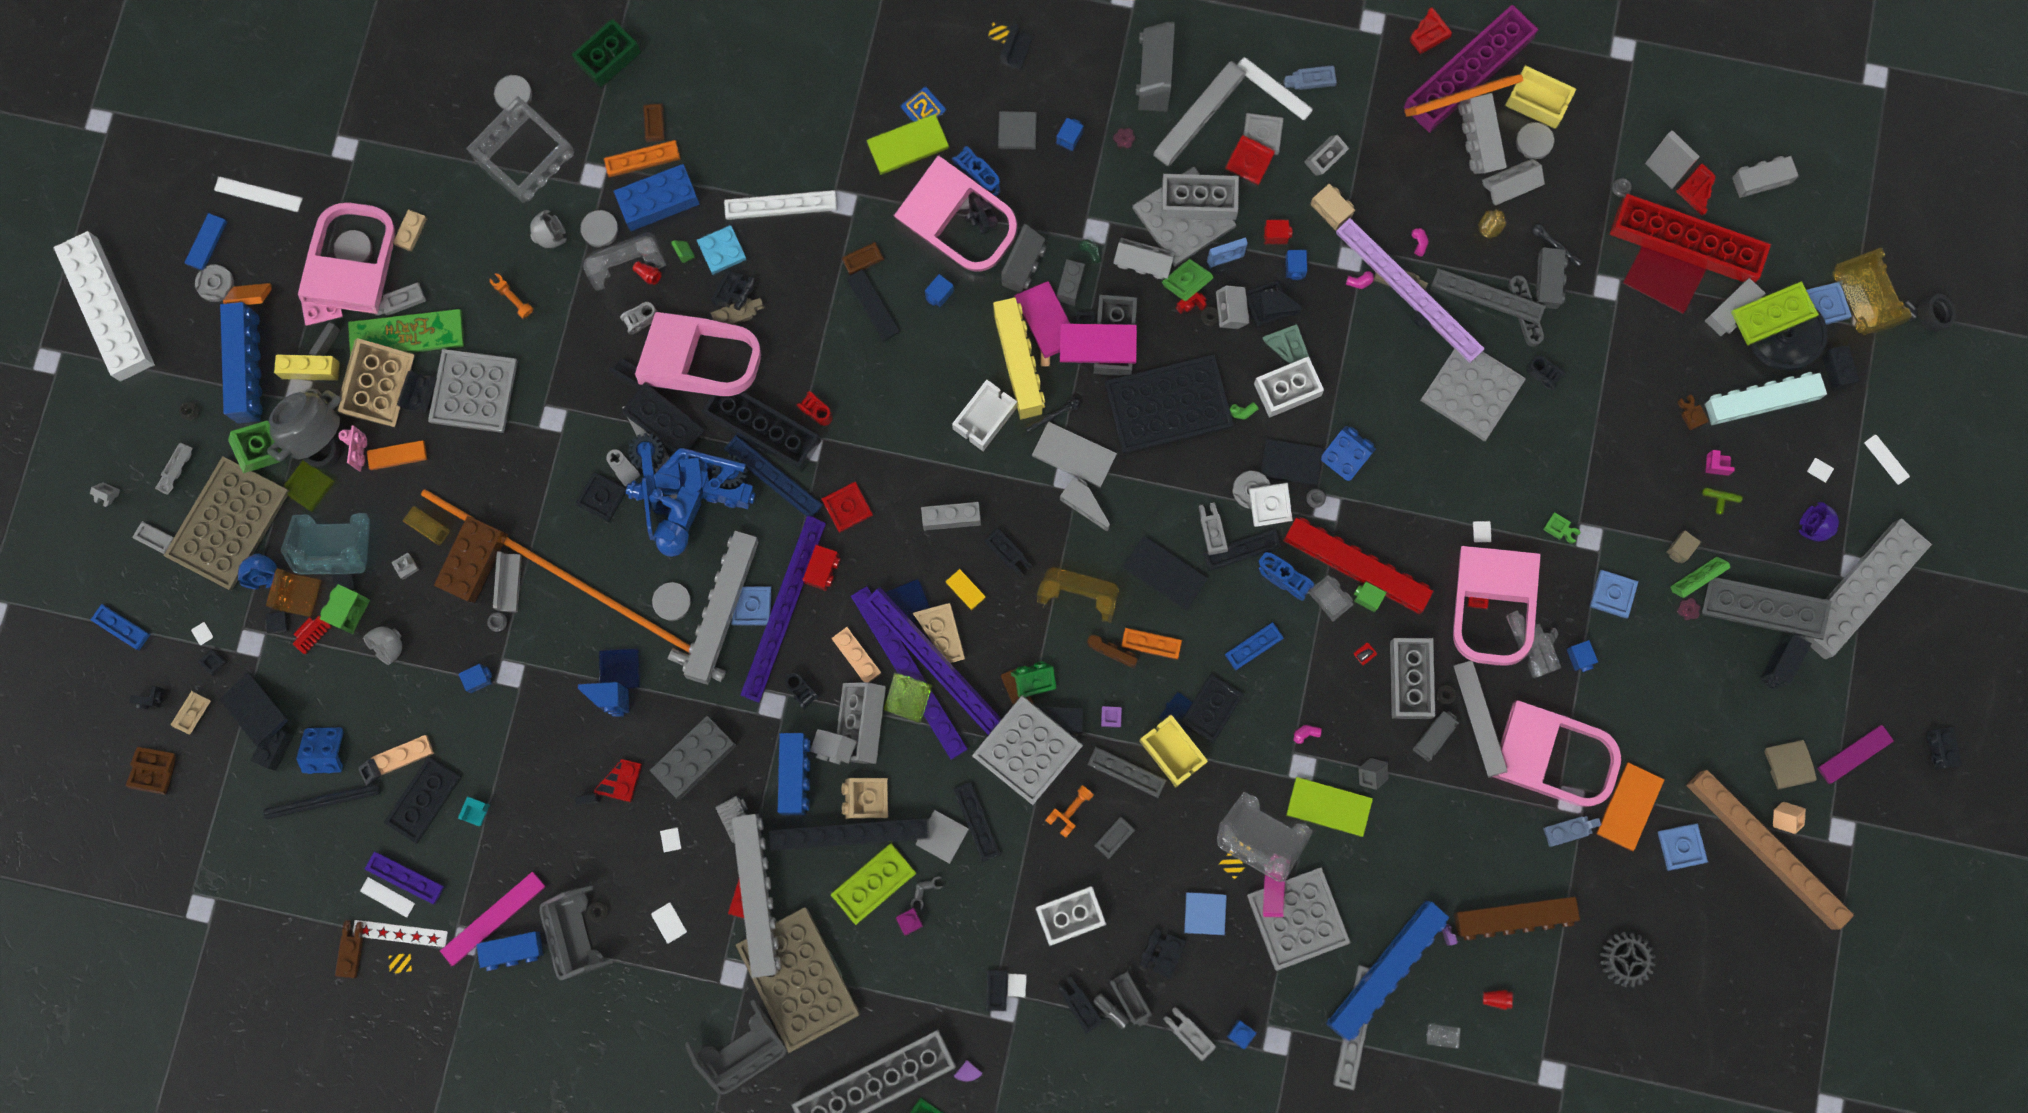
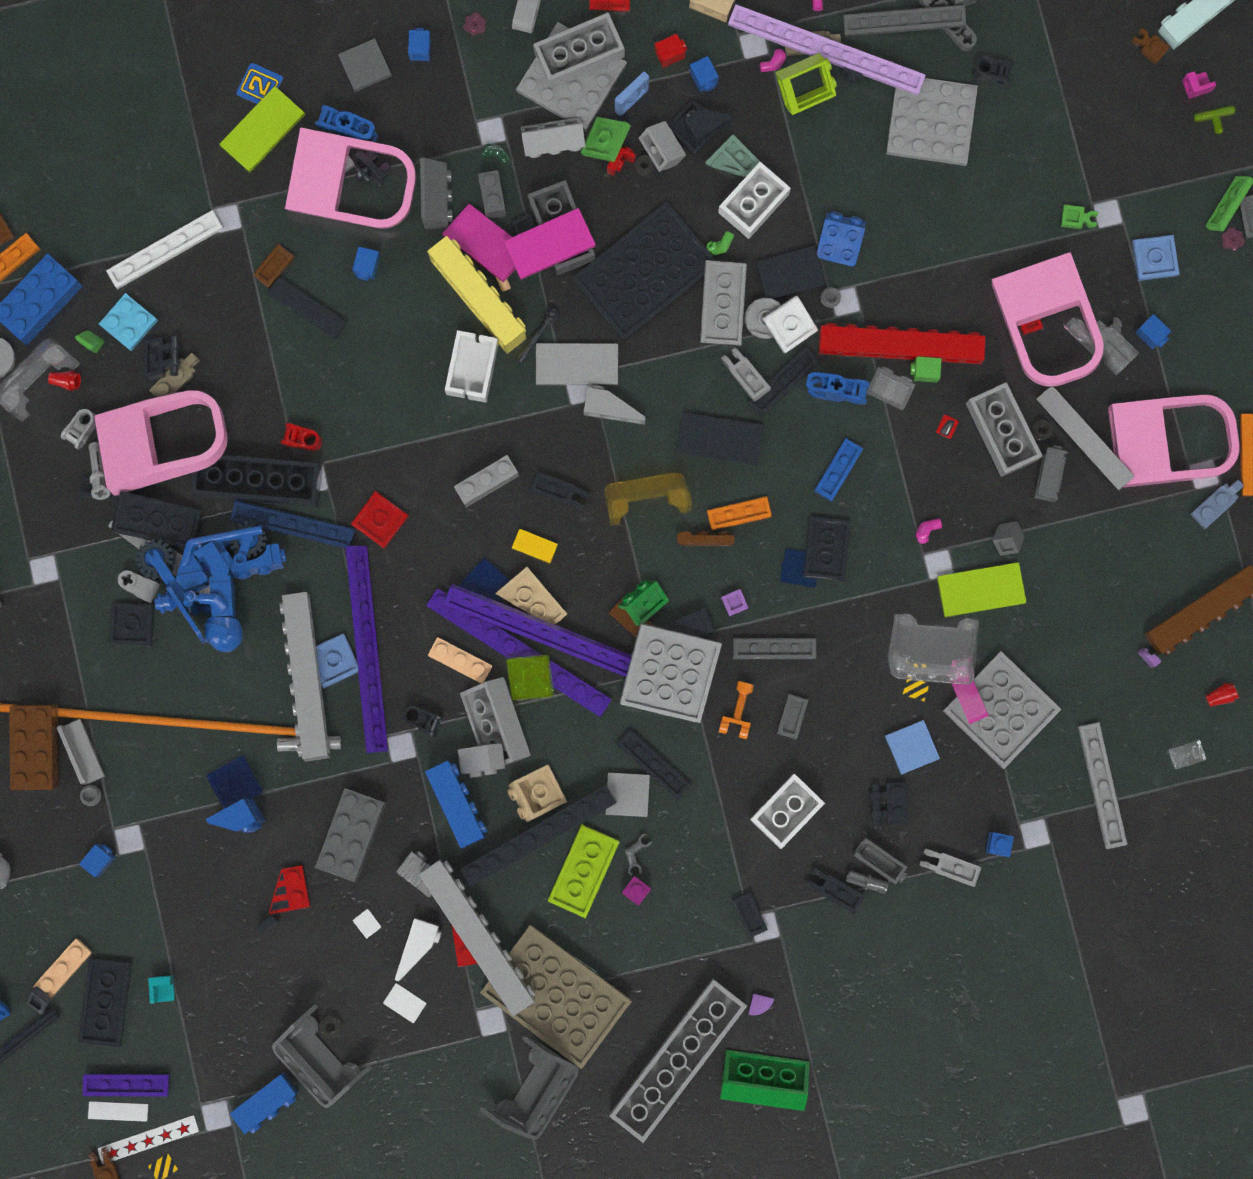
camera: 30 degrees left, 5 degrees up
dark pink tile [440,872,546,966] -> none
light grey tile [652,582,691,621] -> none
red brick [803,545,841,591] -> none
white sticker [1007,974,1026,997] -> none
light yellow piece [1140,715,1208,787] -> none
blue brick [1326,901,1449,1041] -> none
white sticker [1473,521,1491,542] -> none
dark tan brick [1666,531,1701,563] -> none
none -> light grey pin [89,442,110,500]
none -> white slope [395,918,442,981]
none -> light grey tile [700,260,747,346]
none -> lime window [775,53,837,115]

